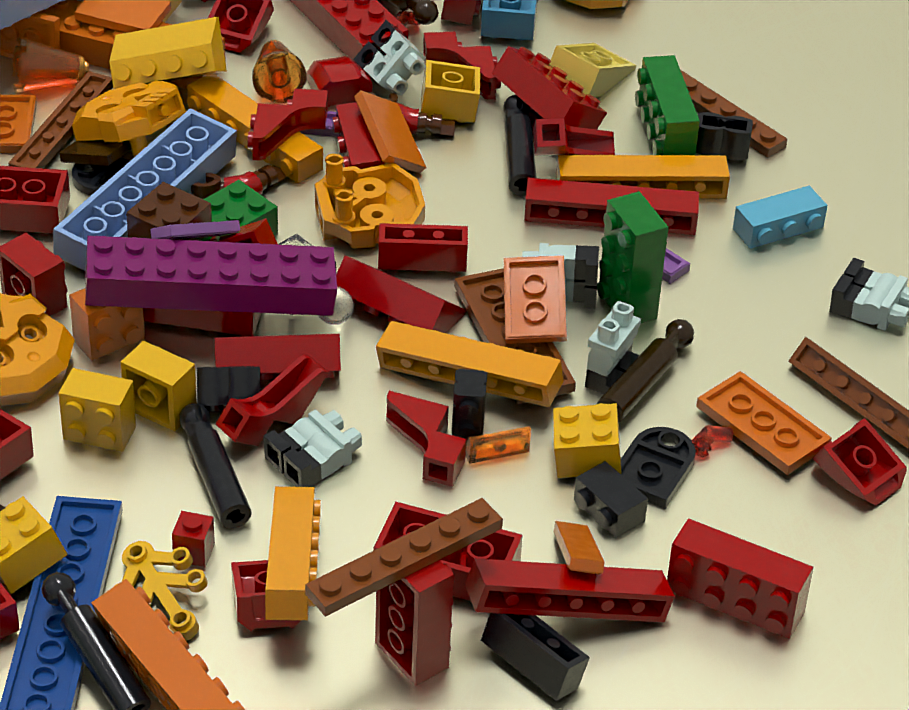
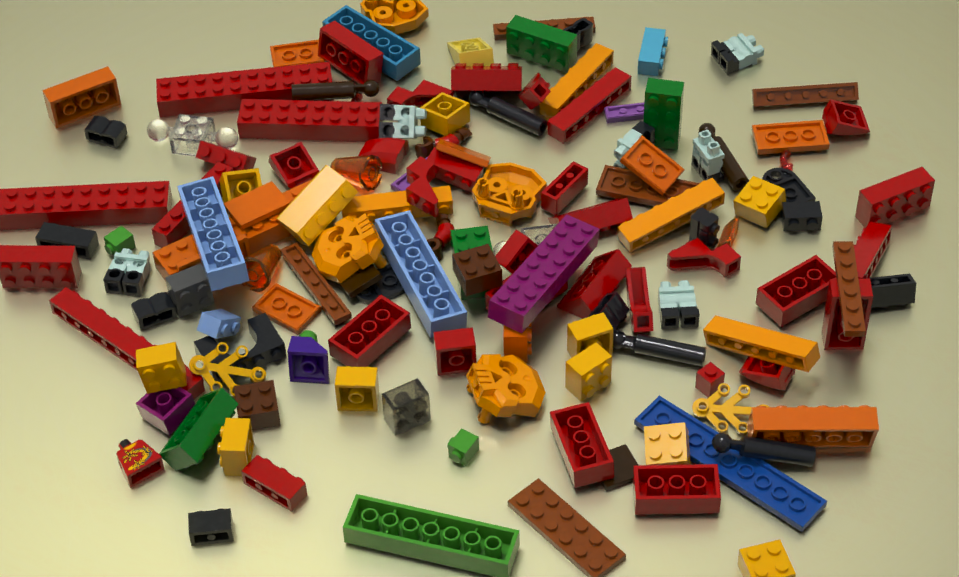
camera: 50 degrees left, 5 degrees up
medium lavender tile [150,220,240,239] -> none
orange tile [553,521,605,575] -> none

